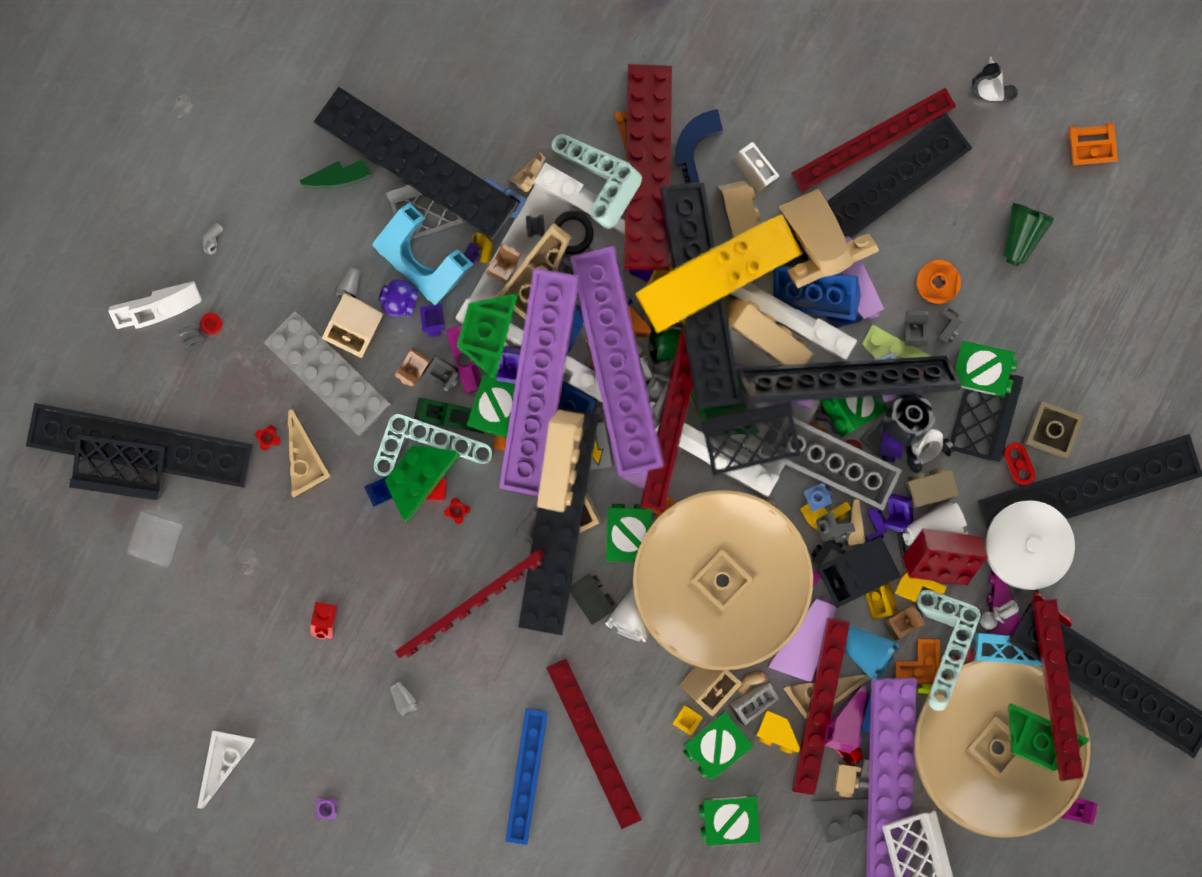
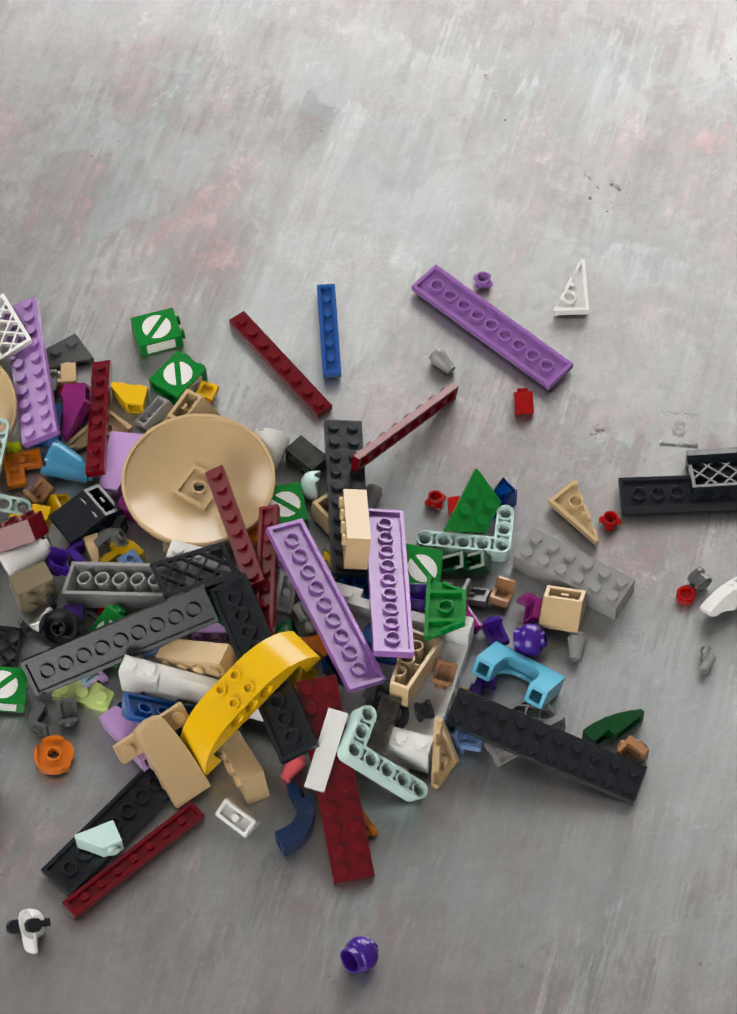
camera: 170 degrees right, 30 degrees down
none -> light aqua slope [74,820,124,857]
none -> dark red plate [205,465,267,589]
none -> light aqua hair [301,471,320,500]
none -> white tile [304,708,348,793]
none -> clear smoke plate [366,694,402,756]
none -> medium lavender plate [411,265,573,390]
none -> magenta bracket [516,592,543,624]
none -> medium nougat bracket [616,735,649,764]

